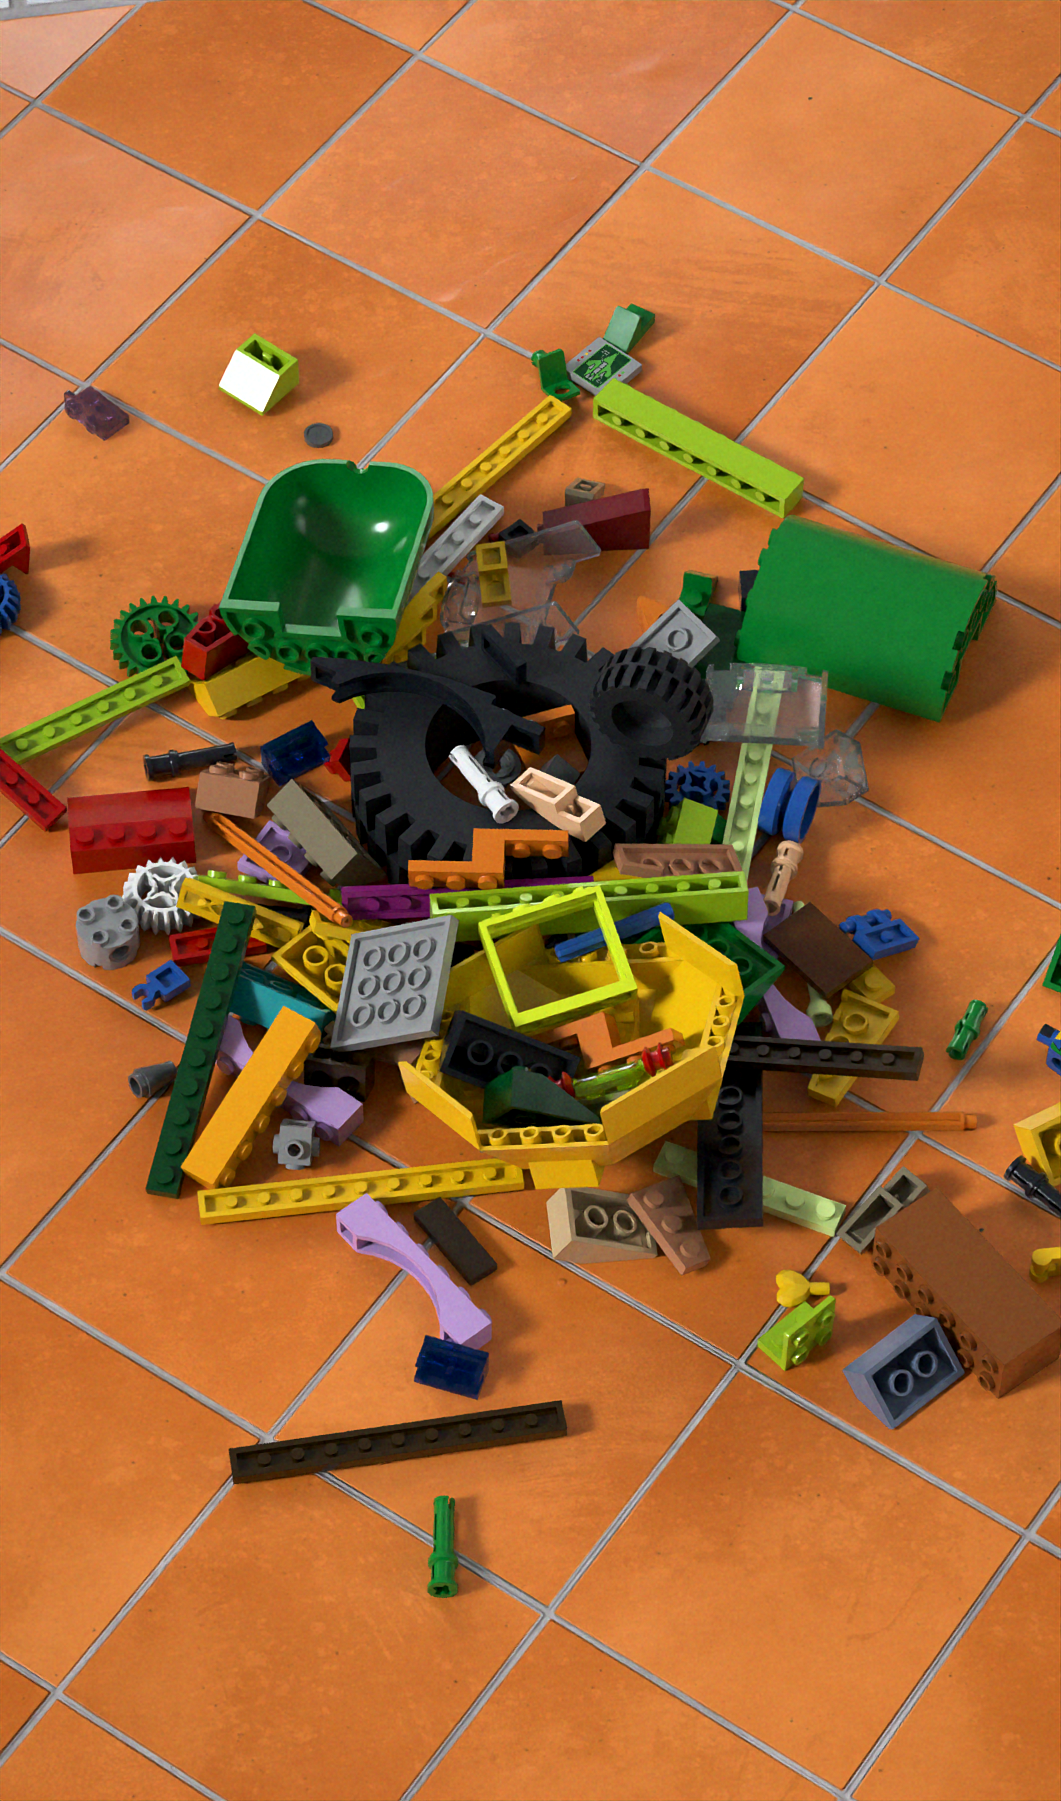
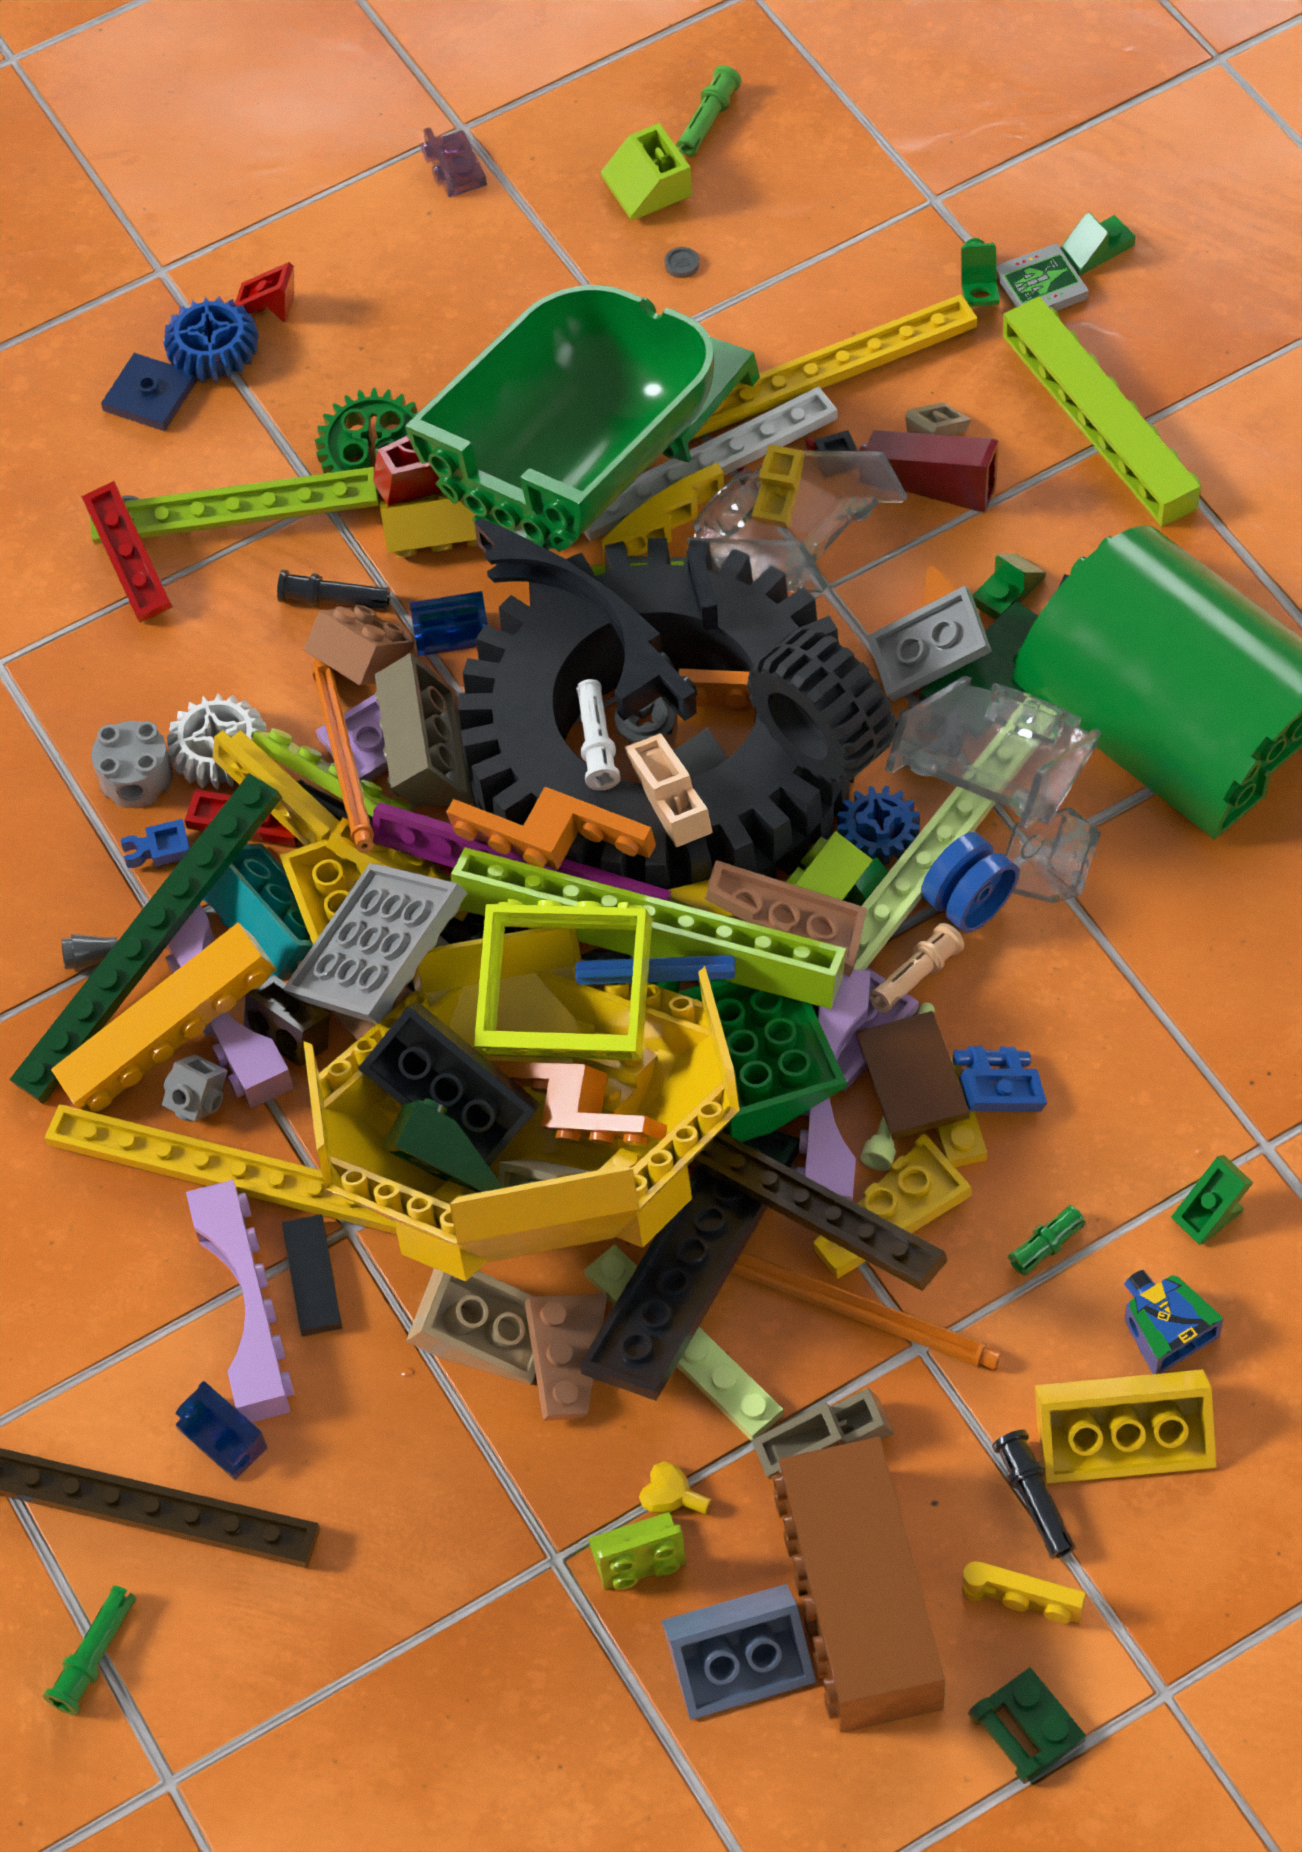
camera: 30 degrees right, 5 degrees up
red slope [67,787,196,874] -> none
plate [548,1042,674,1100] -> none
none -> bright green pin [676,65,742,157]

